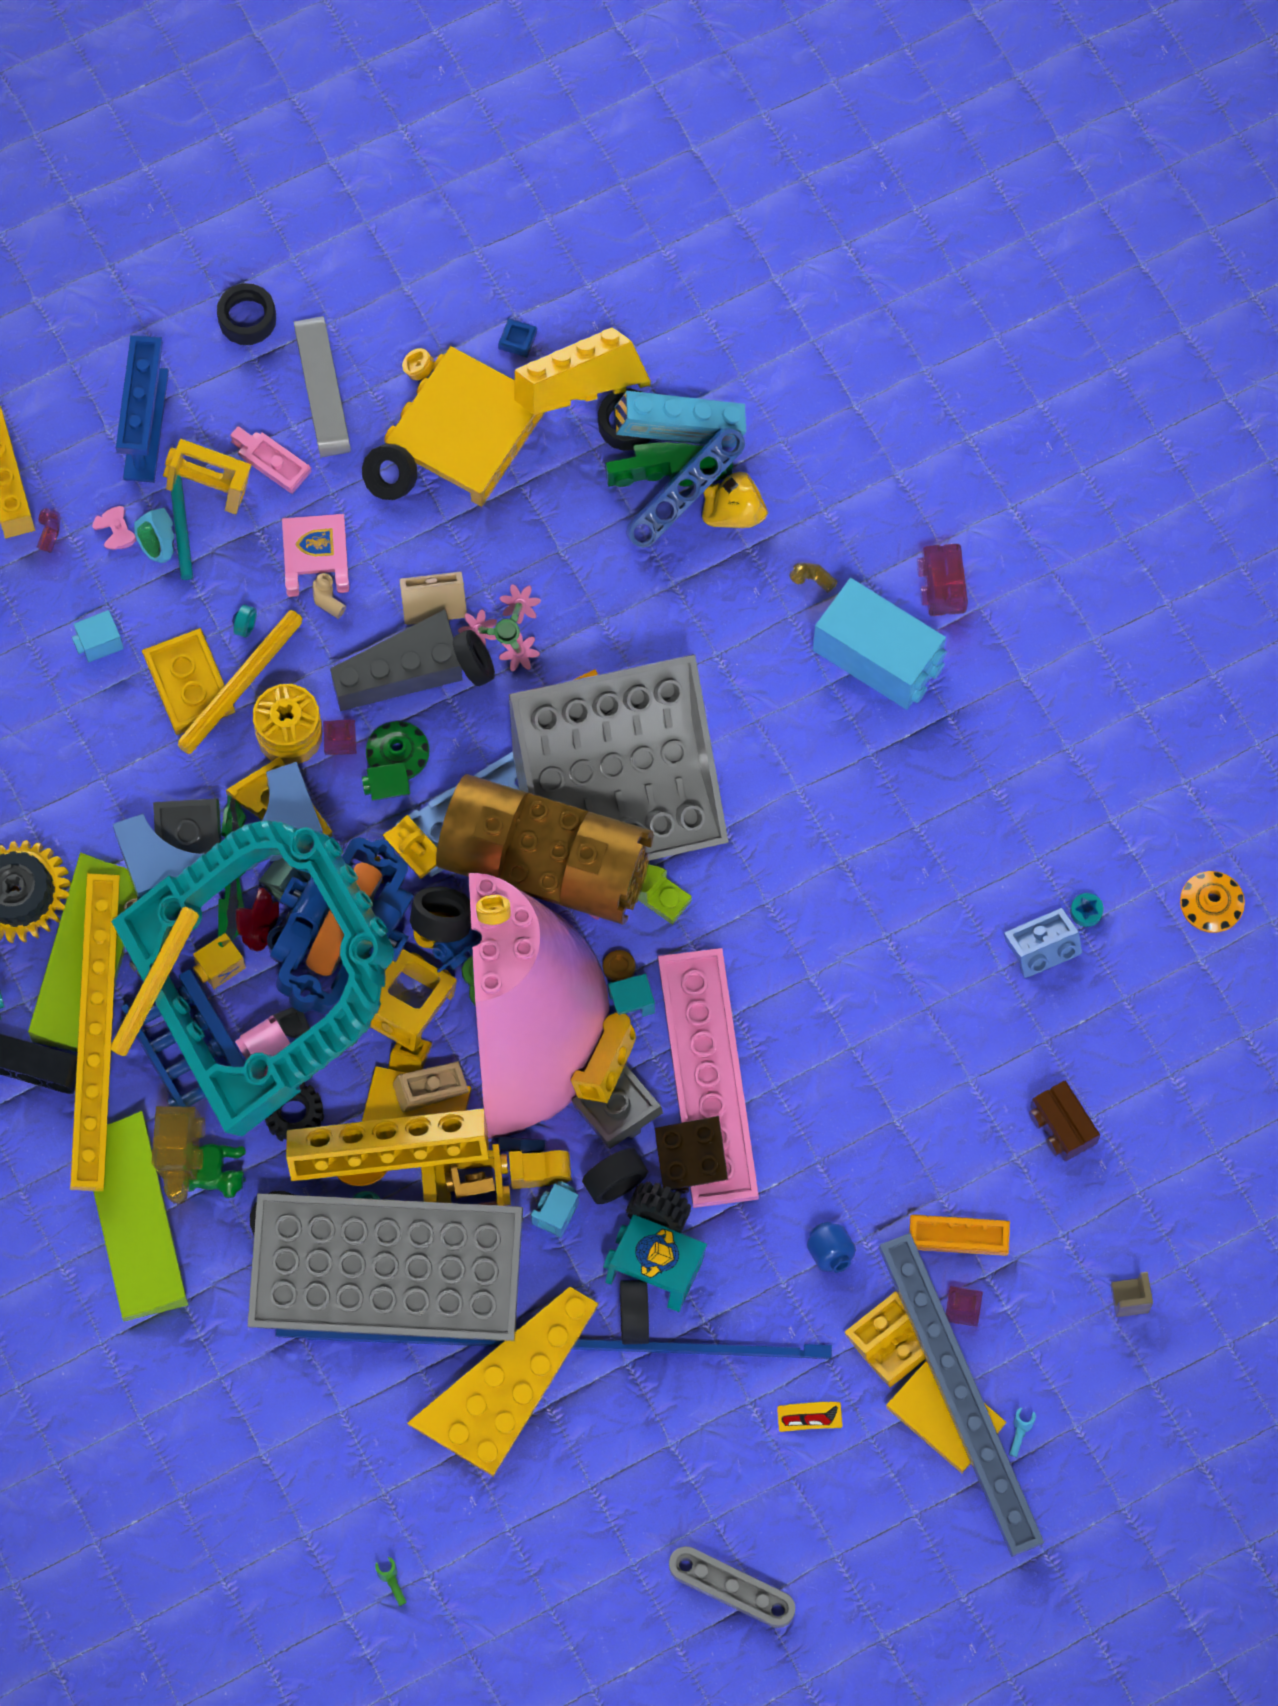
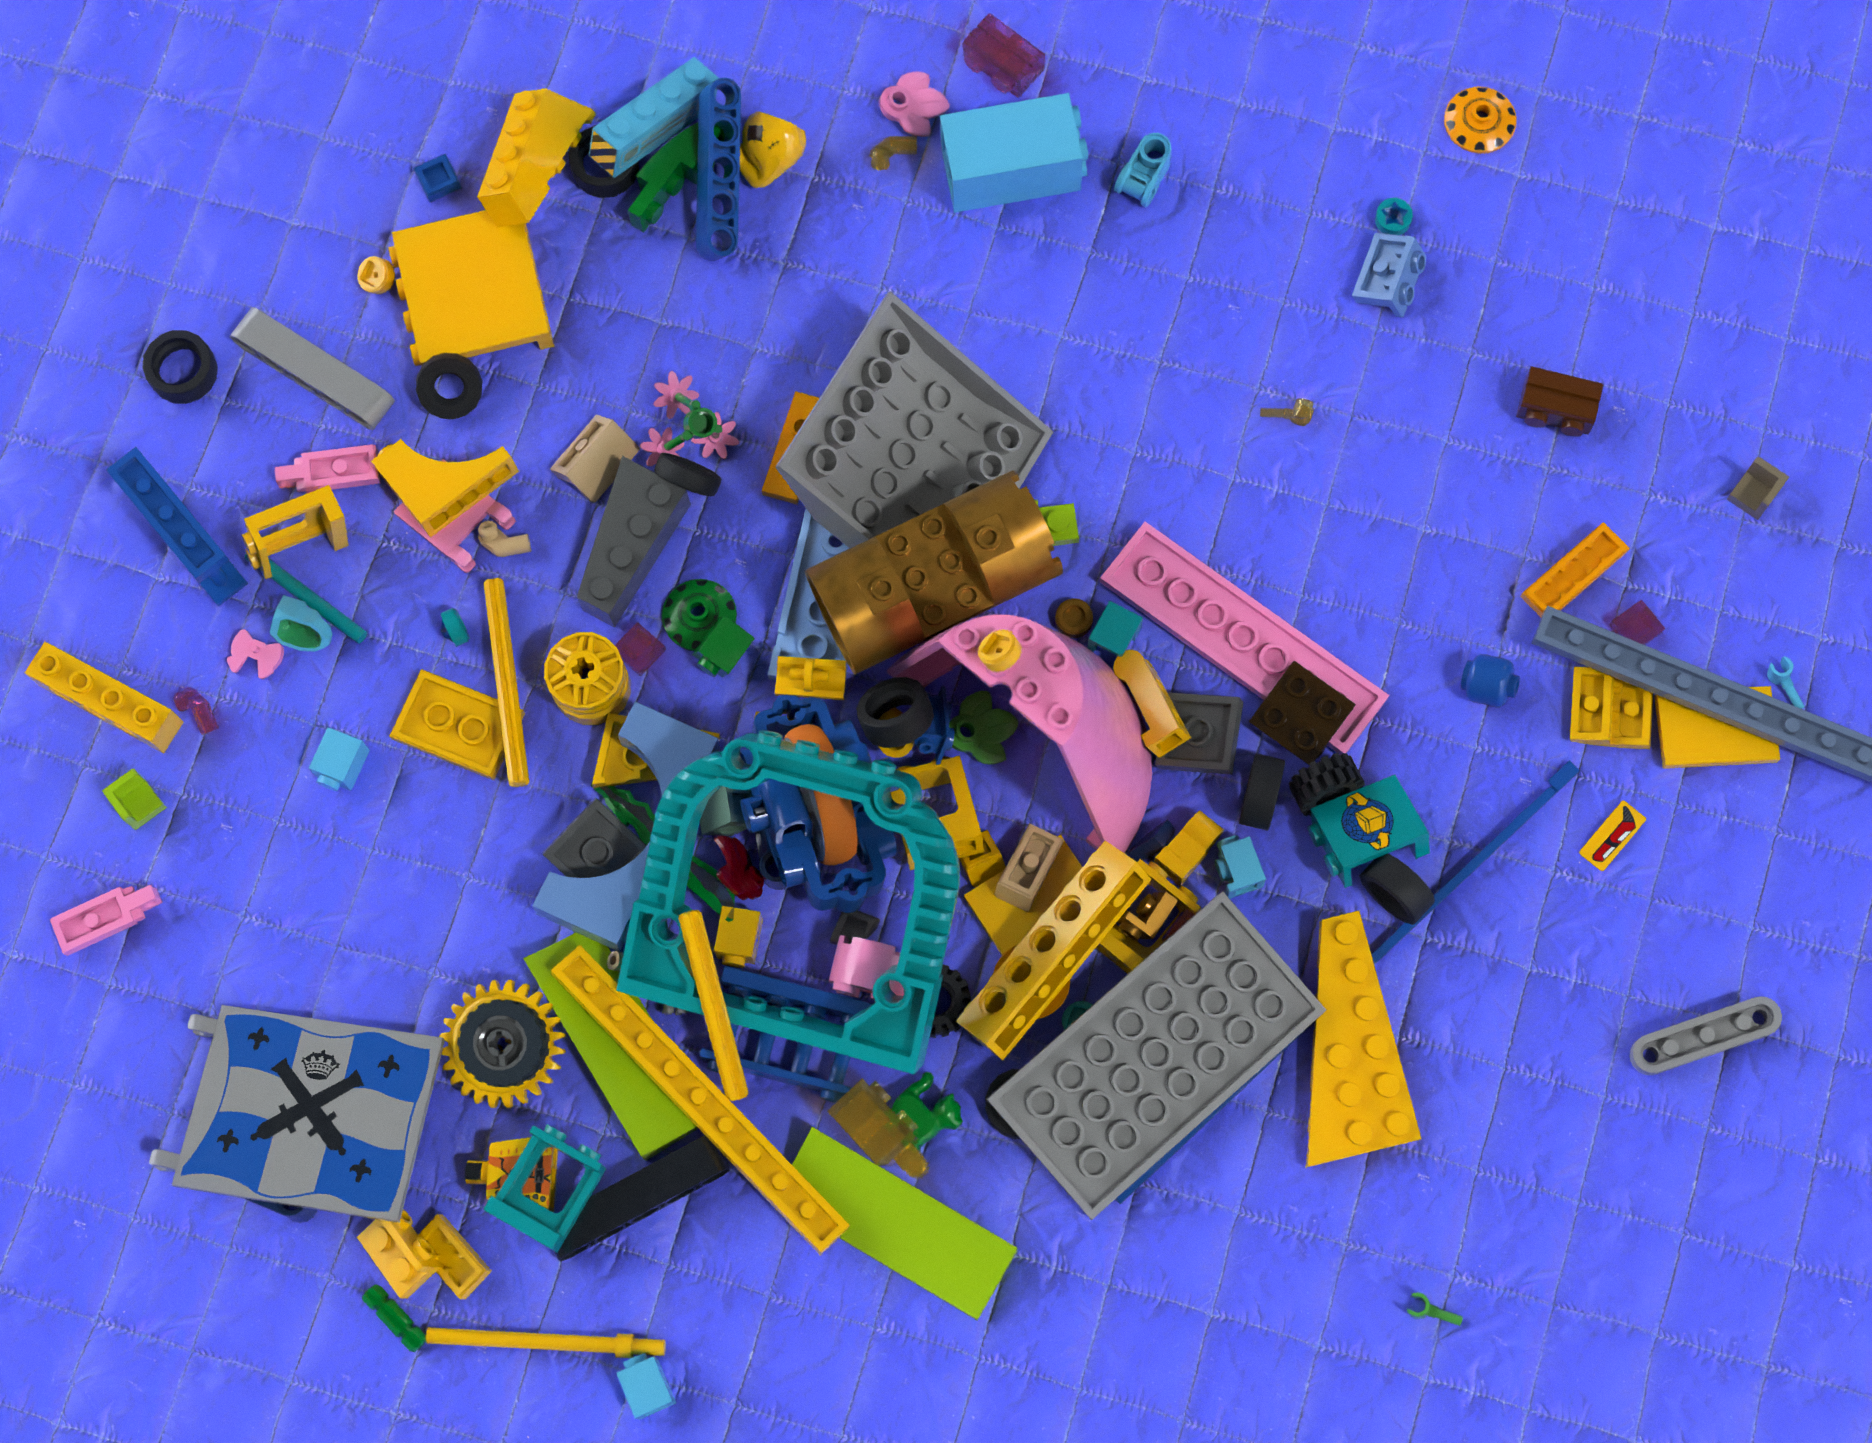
camera: 40 degrees left, 5 degrees up
none -> yellow arch [371,439,519,538]
none -> bright pink plate [879,72,950,137]
none -> medium azure piece [1114,133,1171,207]
none -> clear yellow hand [1260,398,1314,426]

